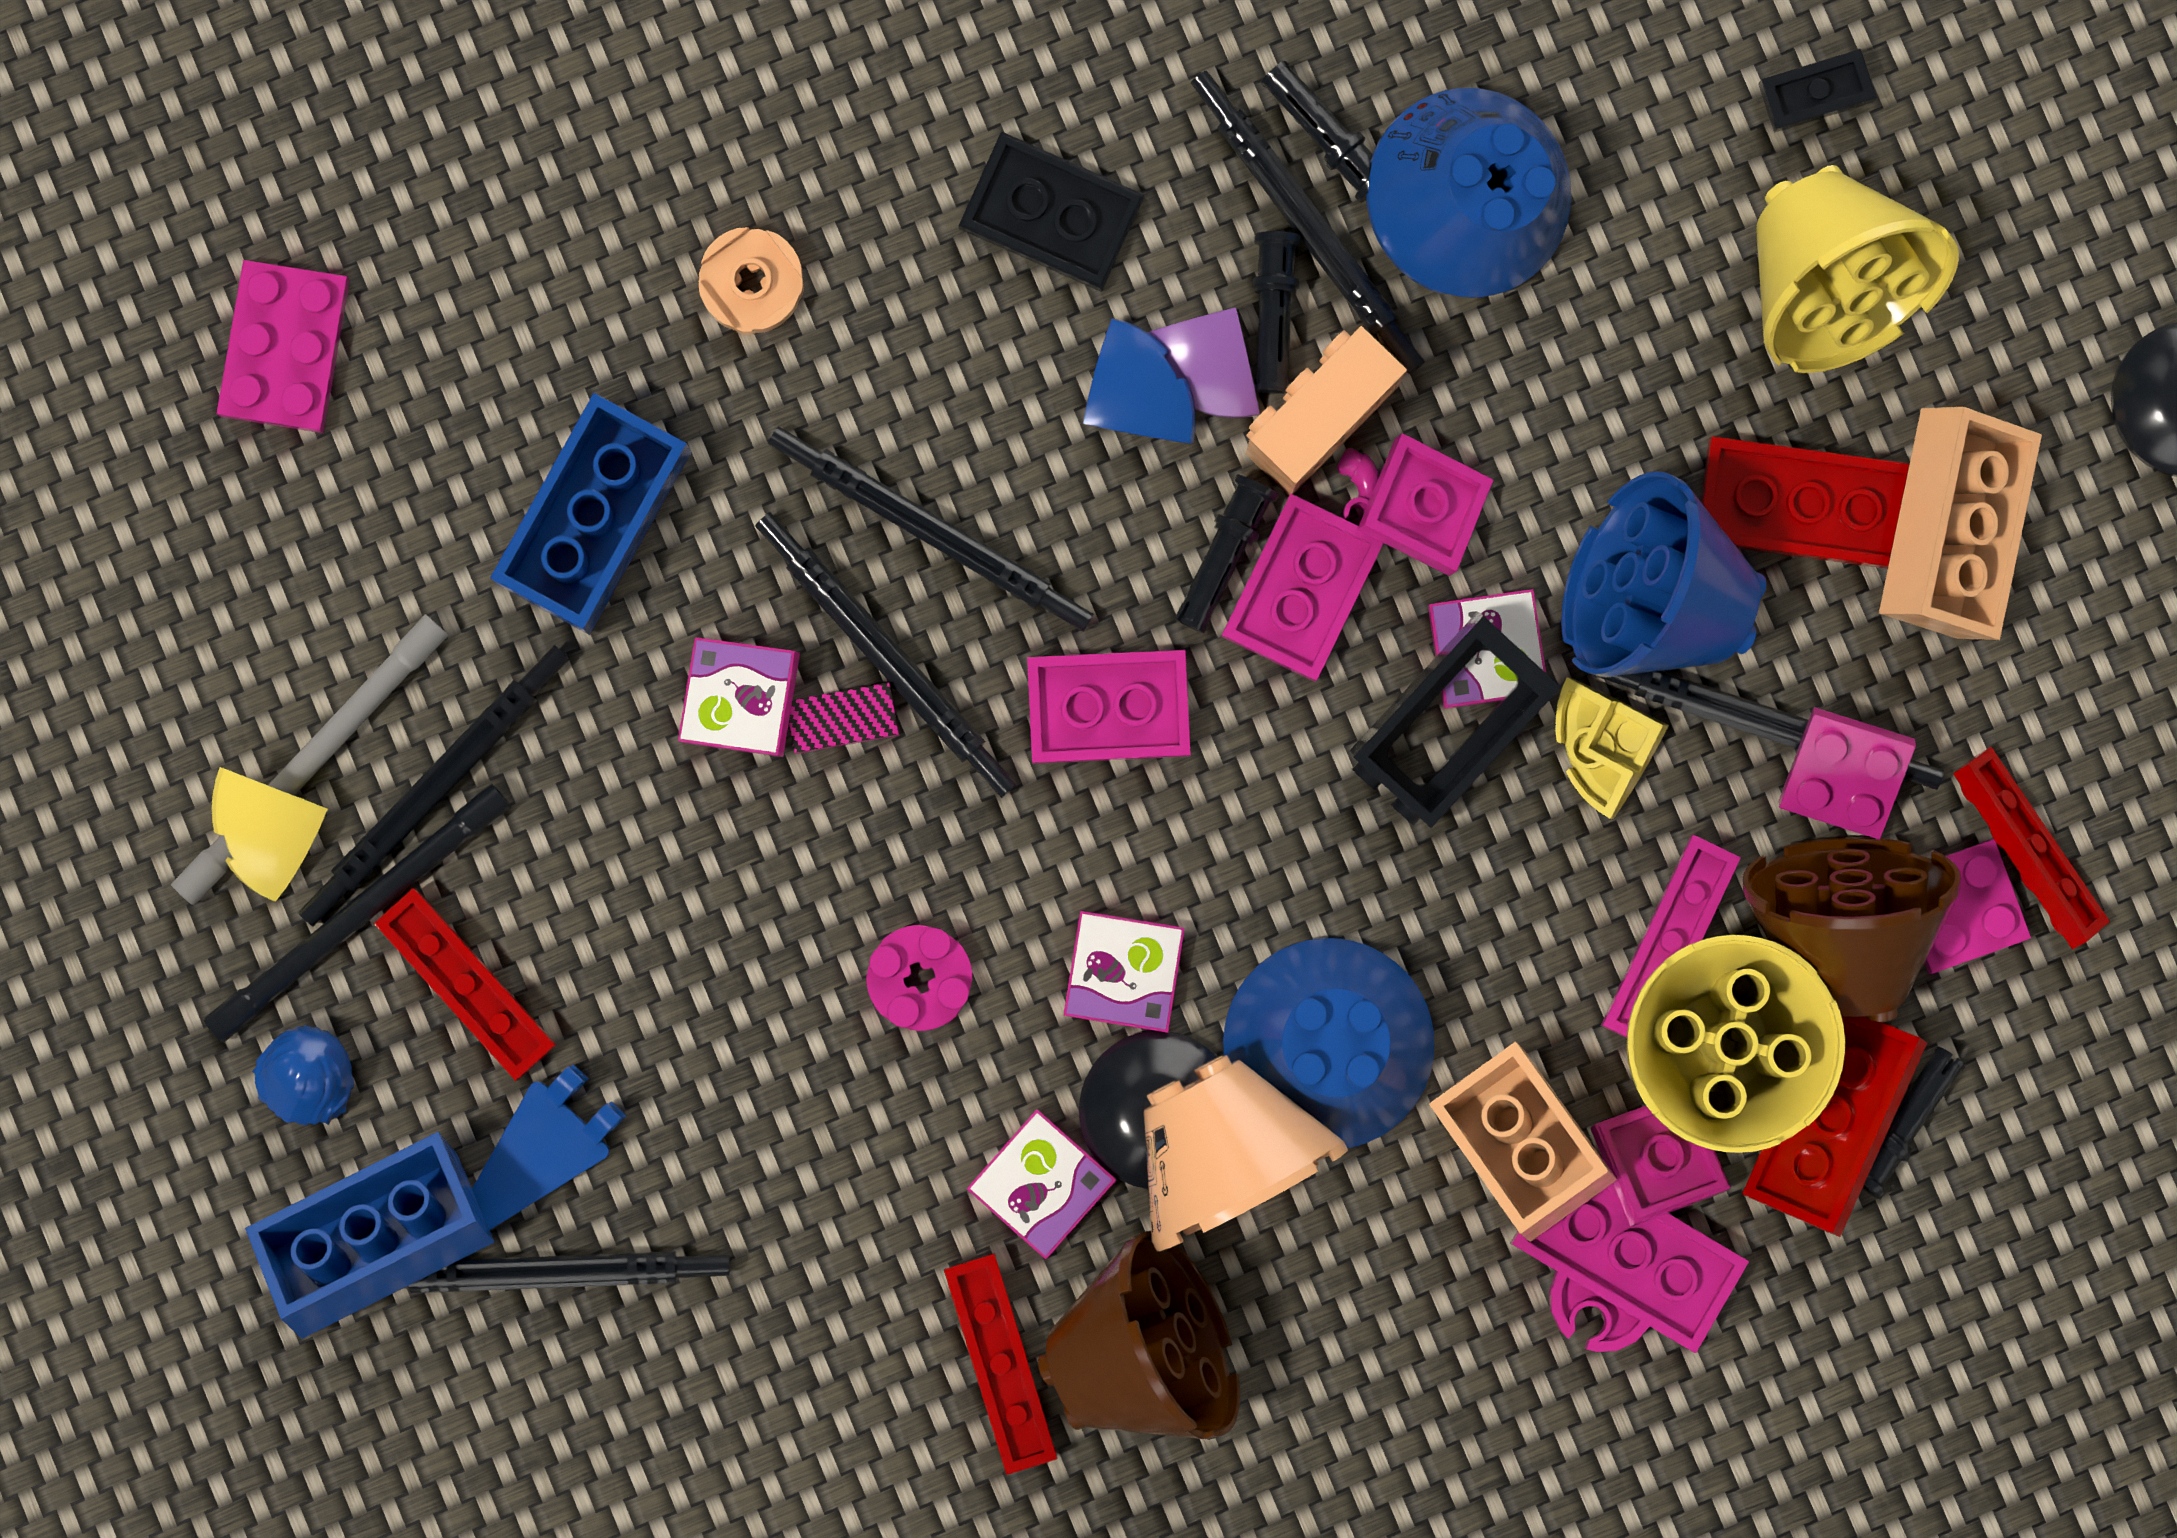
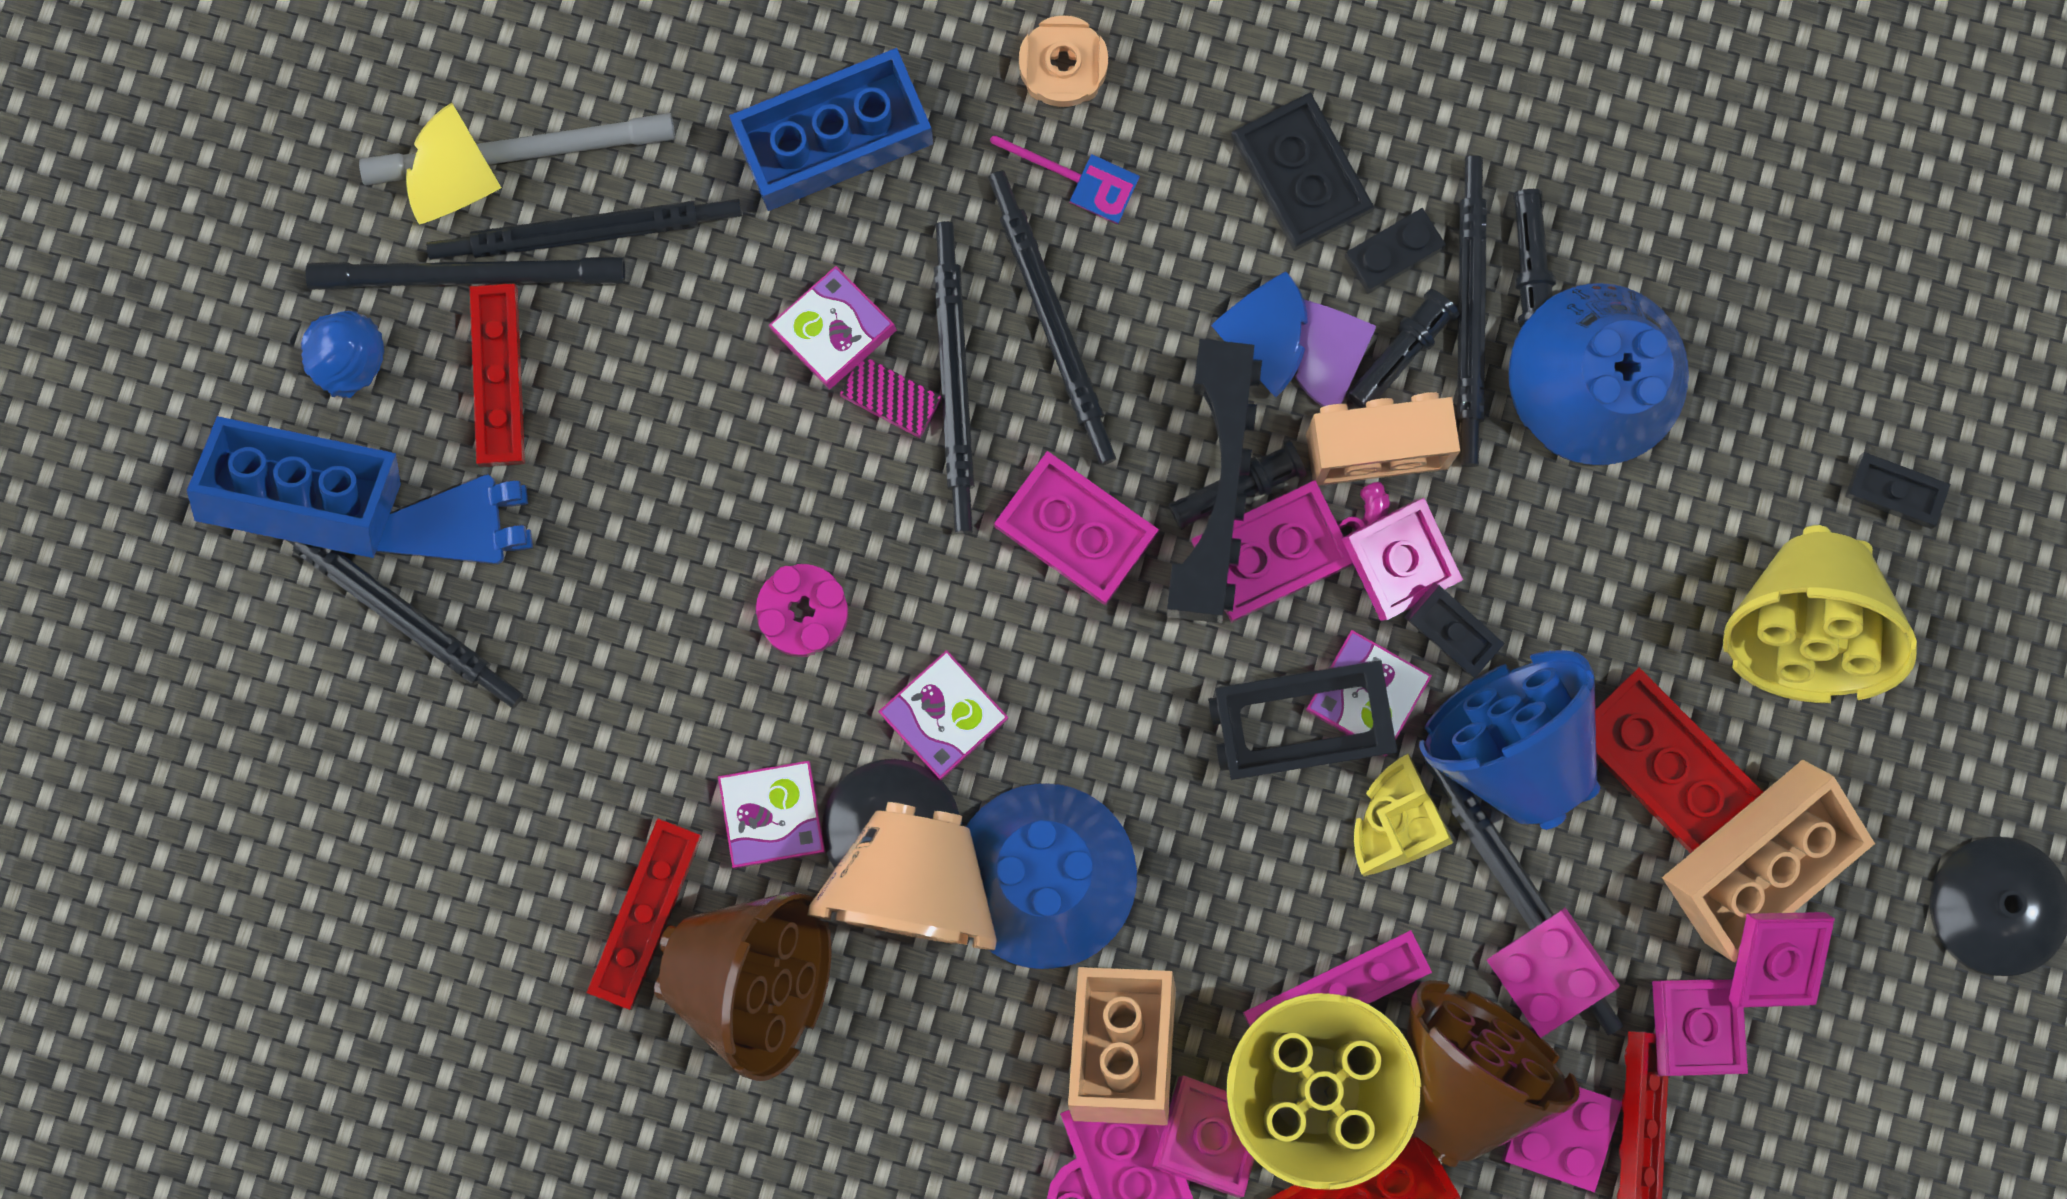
camera: 45 degrees right, 5 degrees down
none -> piece [990,136,1140,225]
none -> black arch [1167,339,1262,623]
none -> black plate [1344,207,1446,294]
none -> black plate [1404,583,1505,678]
none -> dark pink tile [1652,979,1748,1076]
none -> dark pink tile [1729,912,1835,1008]

